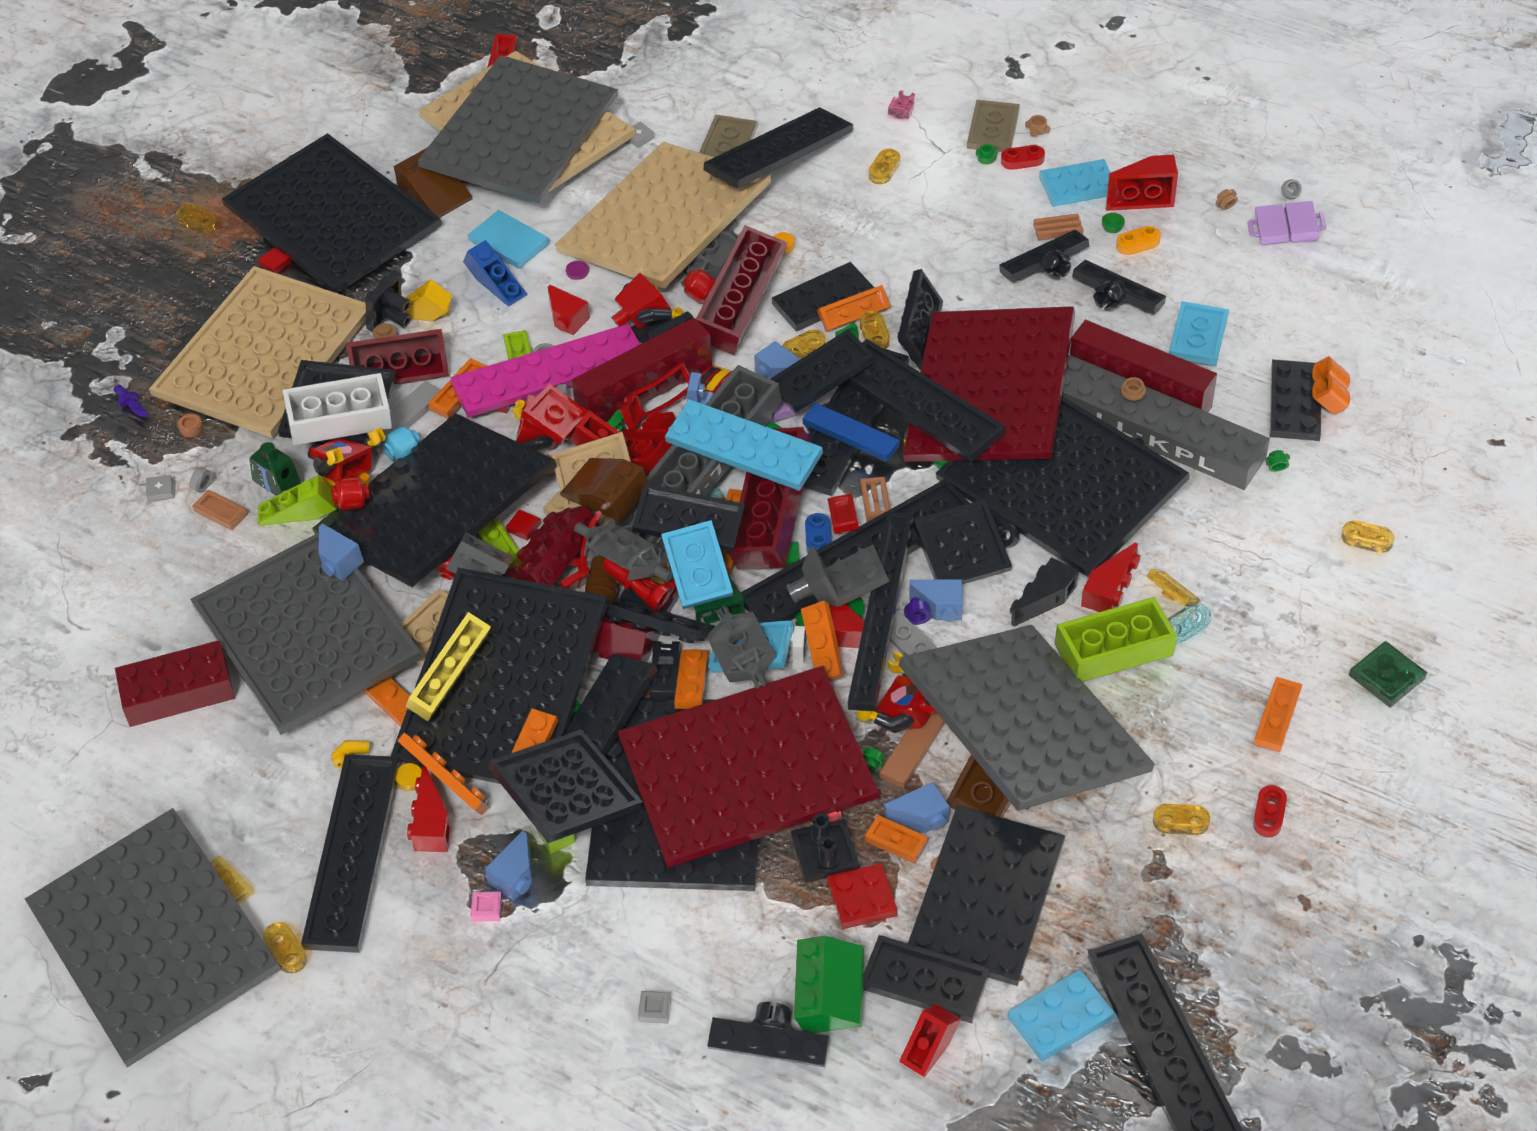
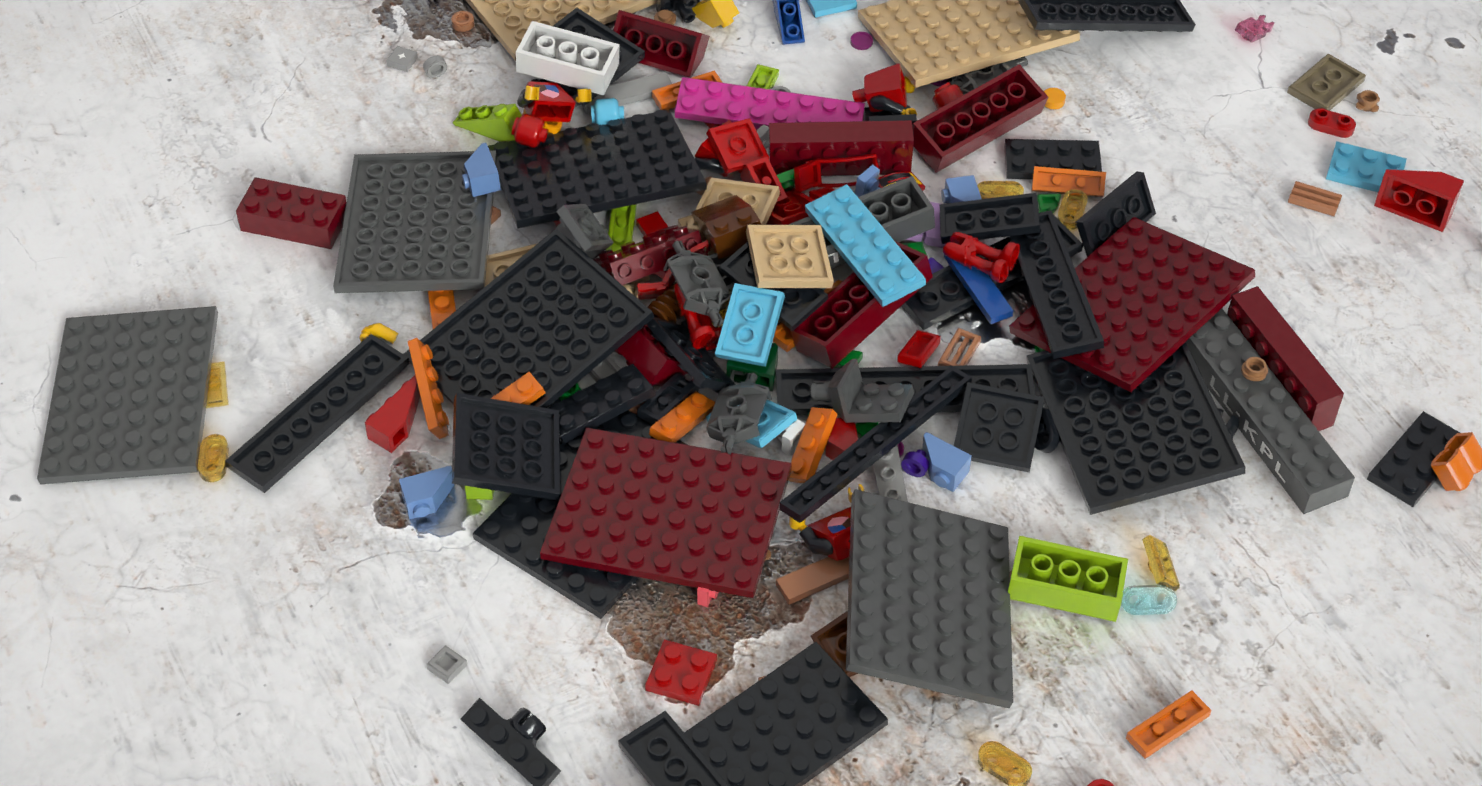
camera: 30 degrees right, 0 degrees up
nougat tile [192,490,248,530] -> none
dark green torso [249,442,302,496] -> none
yellow tile [395,763,422,791] -> none
light yellow brick [406,612,491,721] -> none
bright pink tile [470,892,502,922] -> none
red slope [547,285,590,335] -> none
black plate [791,813,860,883] -> none
green slope [794,936,864,1033] -> none
blue plate [805,513,831,553] -> none
green plate [863,747,885,771] -> none
orange plate [865,815,928,864] -> none
clear yellow plate [869,148,900,184] -> none
medium blue slope [884,782,950,833] -> none
green plate [976,144,998,165] -> none
black plate [999,230,1089,282] -> none
black slope [1010,557,1079,627] -> none
black plate [1072,259,1166,314] -> none
red slope [1081,542,1141,612] -> none
green plate [1102,212,1125,233] -> none
light orange plate [1116,226,1161,255] -> none
medium azure plate [1169,301,1229,366] -> none
green plate [1265,450,1290,472] -> none
clear yellow plate [1341,520,1395,553] -> none
clear green plate [1348,641,1427,708] -> none
none -> tan plate [746,225,834,288]
none -> red piece [943,232,1020,283]

